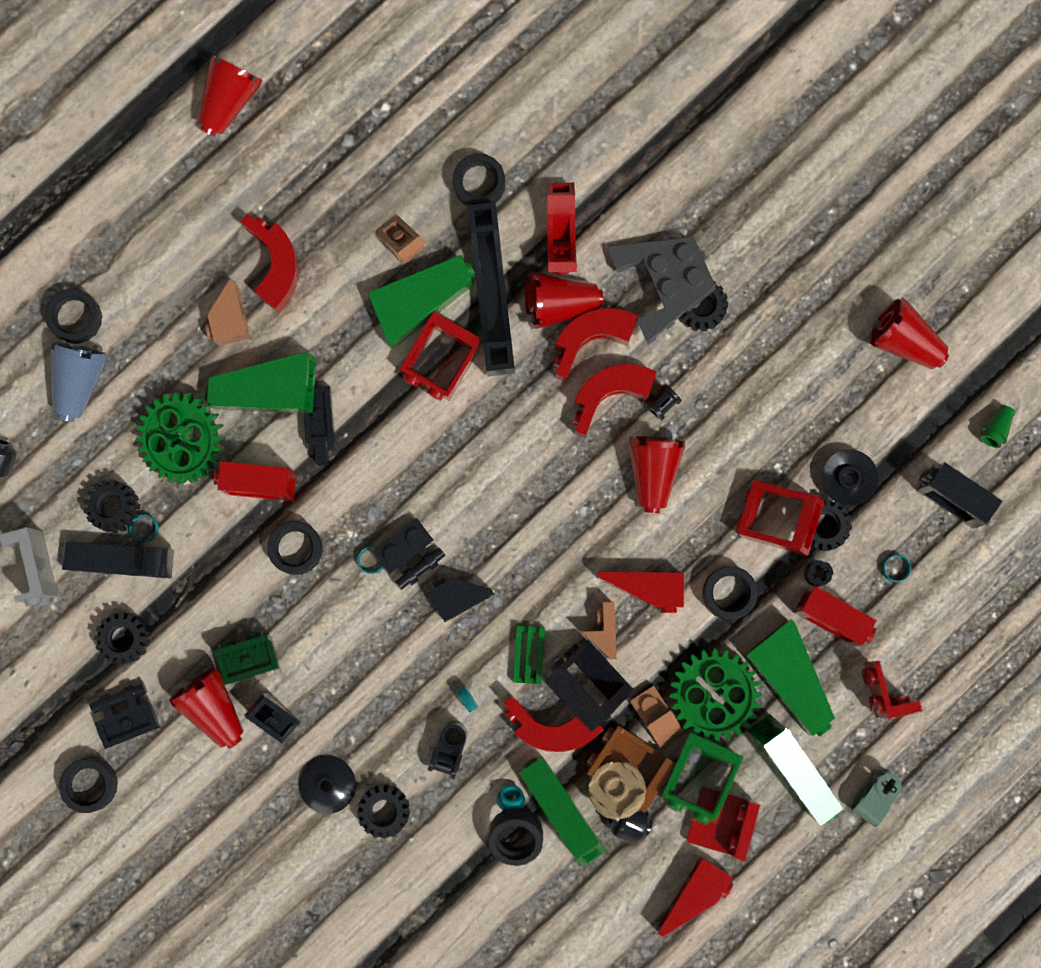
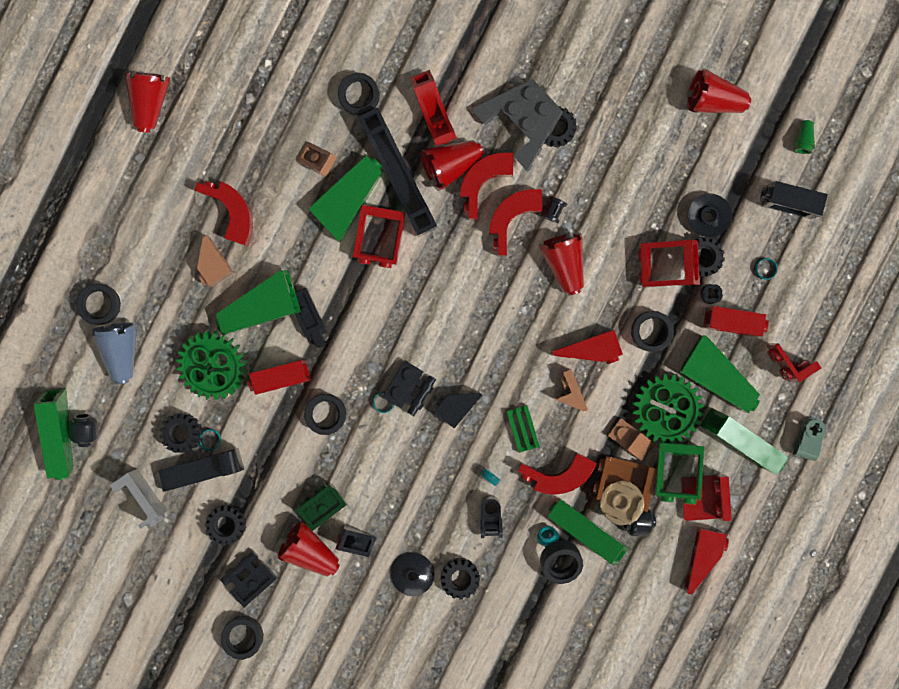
camera: 25 degrees left, 5 degrees up
black window [544,640,634,732] -> none

